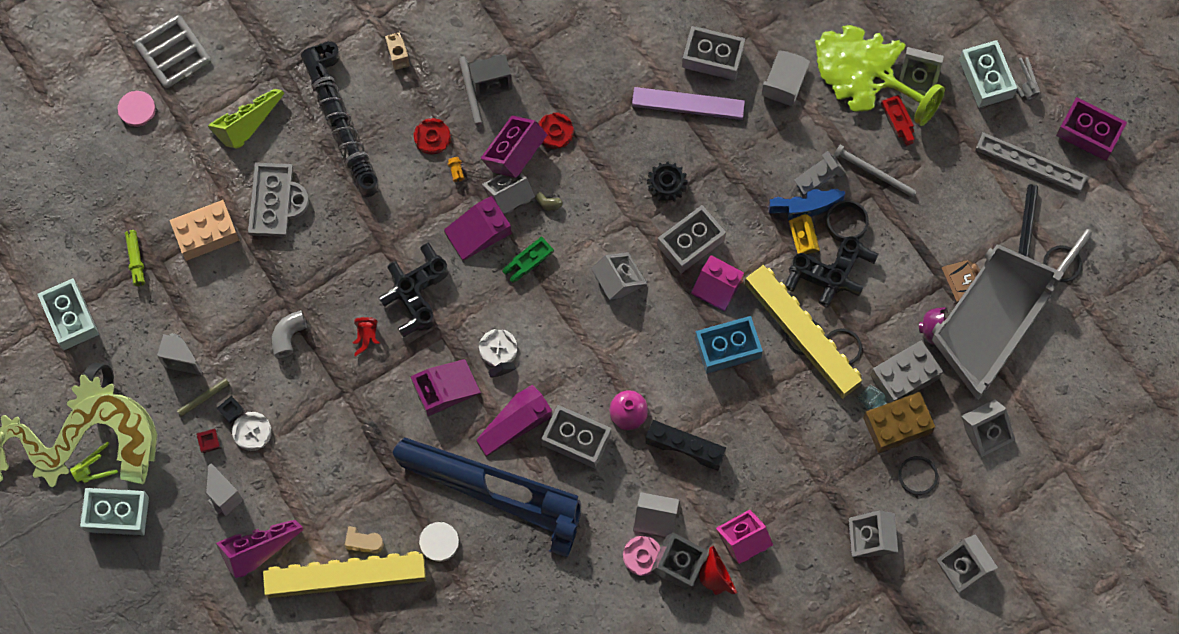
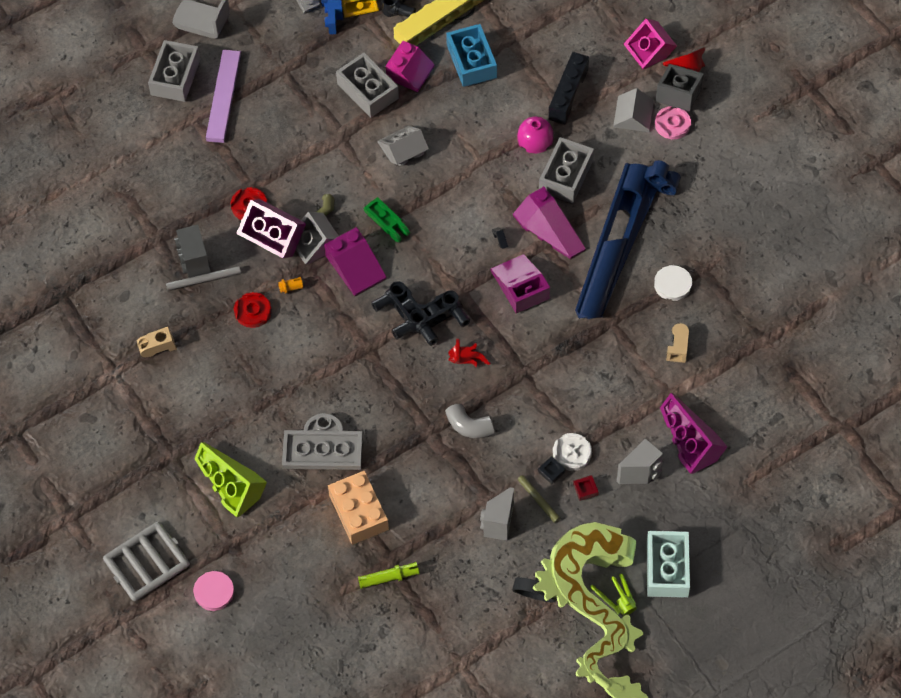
camera: 90 degrees left, 10 degrees down
light aqua brick [37,278,99,350] -> none
light yellow brick [263,551,426,598] -> none
black piece [301,41,377,197] -> none
white tile [479,329,517,367] -> none
black gear [647,161,688,203] -> none

